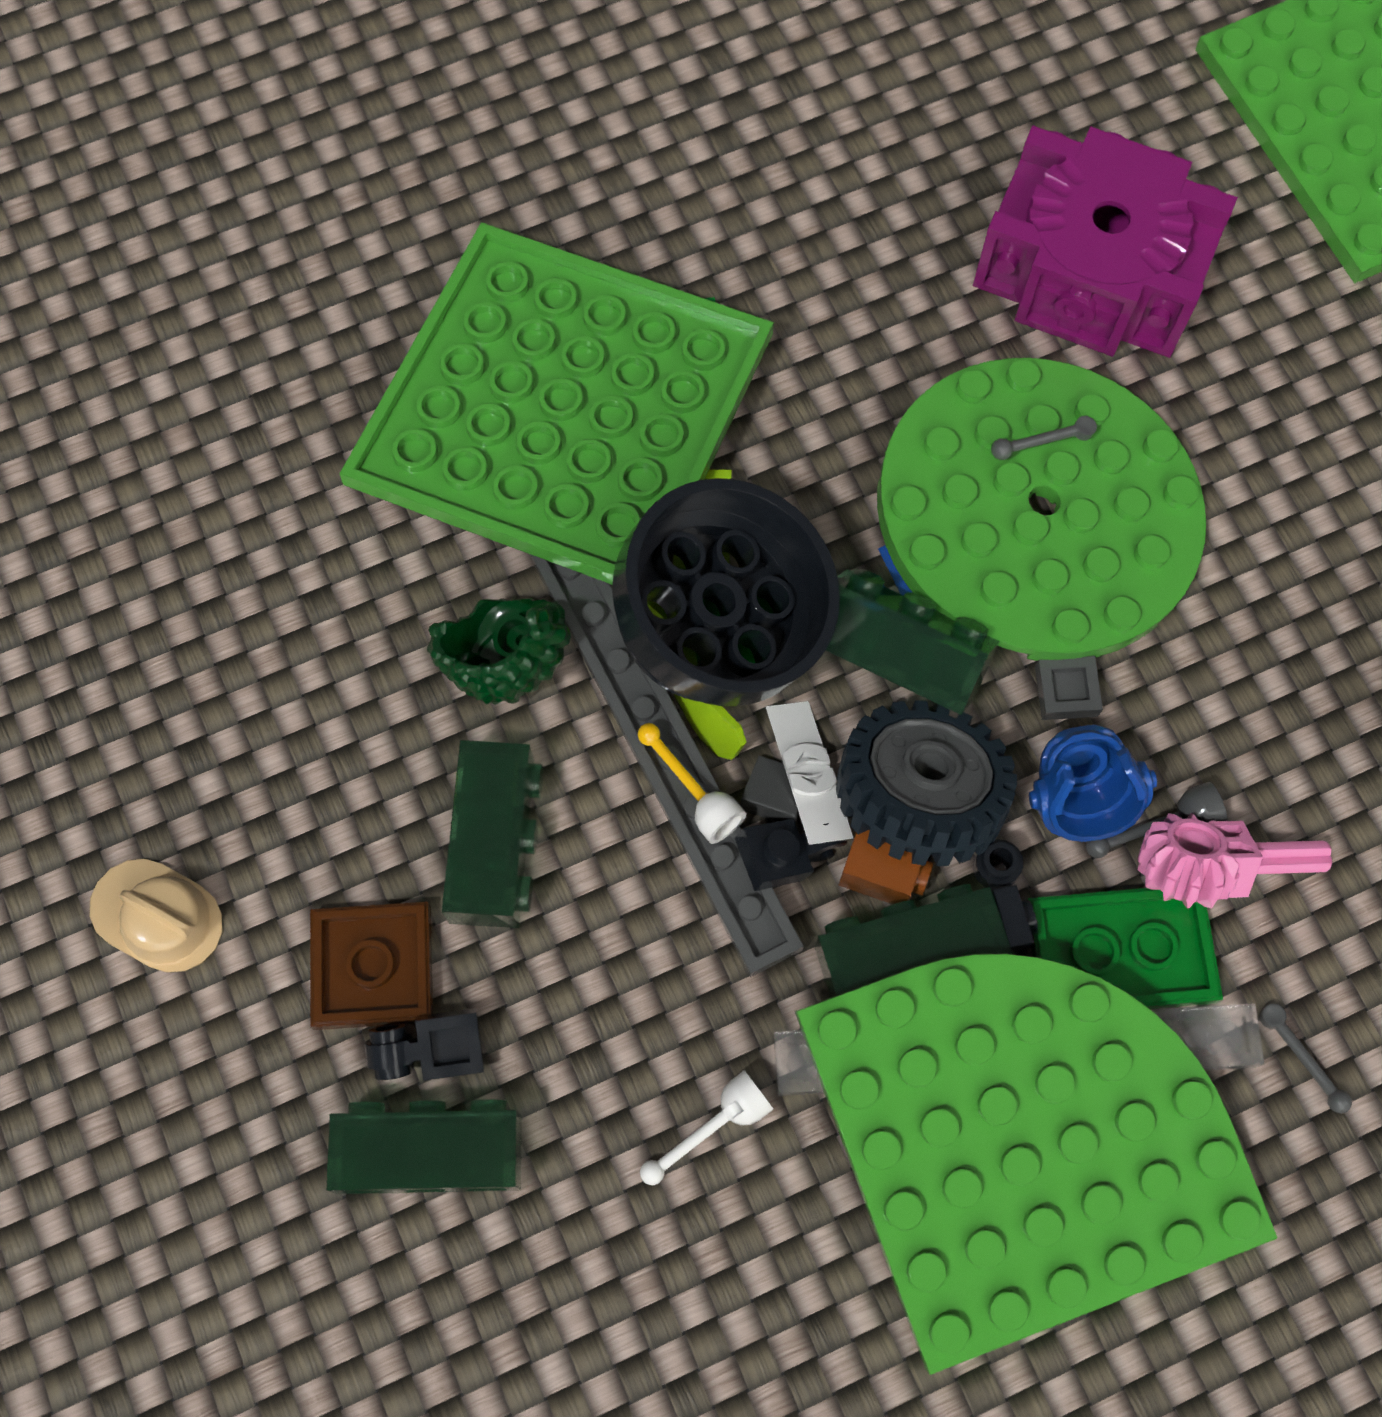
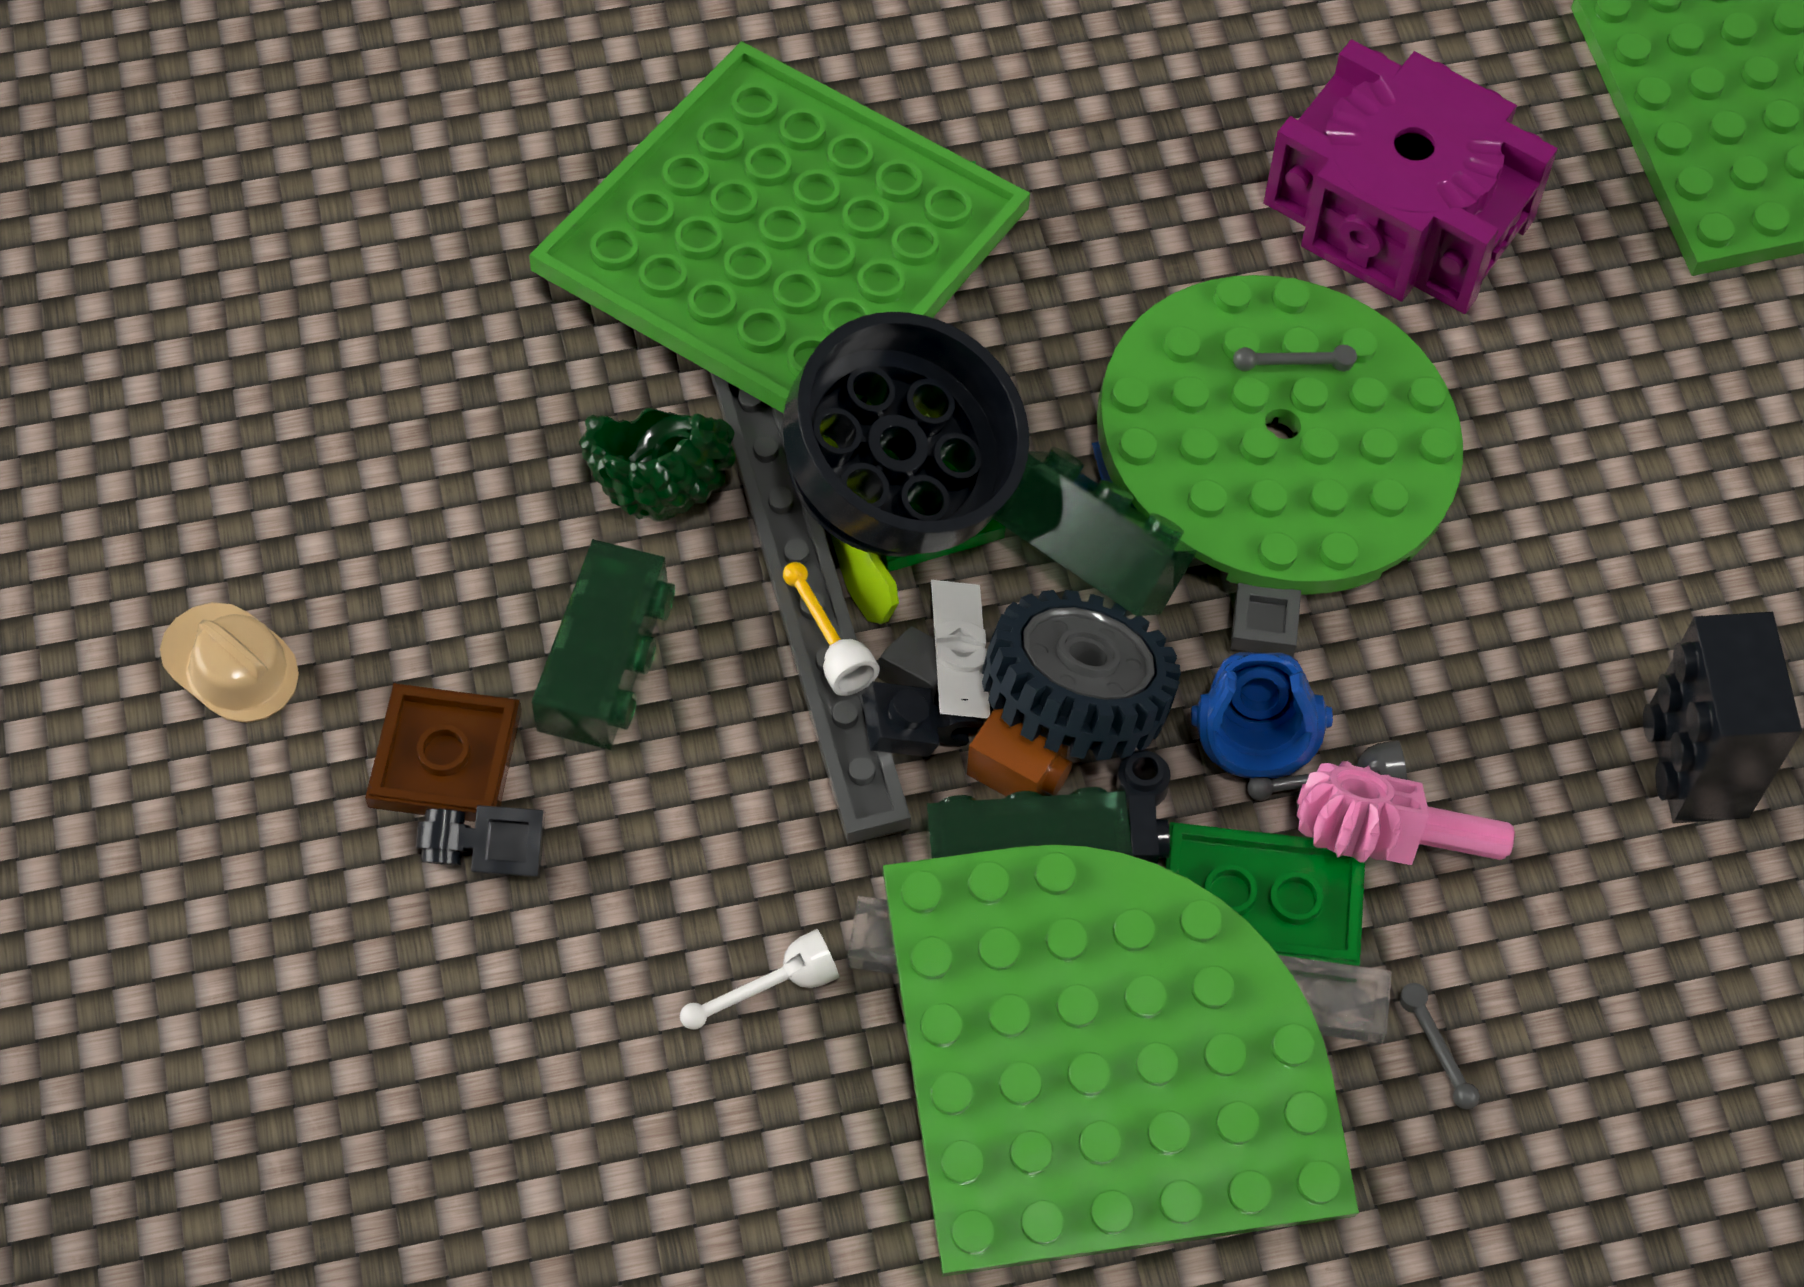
camera: 10 degrees right, 10 degrees down
clear green brick [326,1099,522,1195] -> none

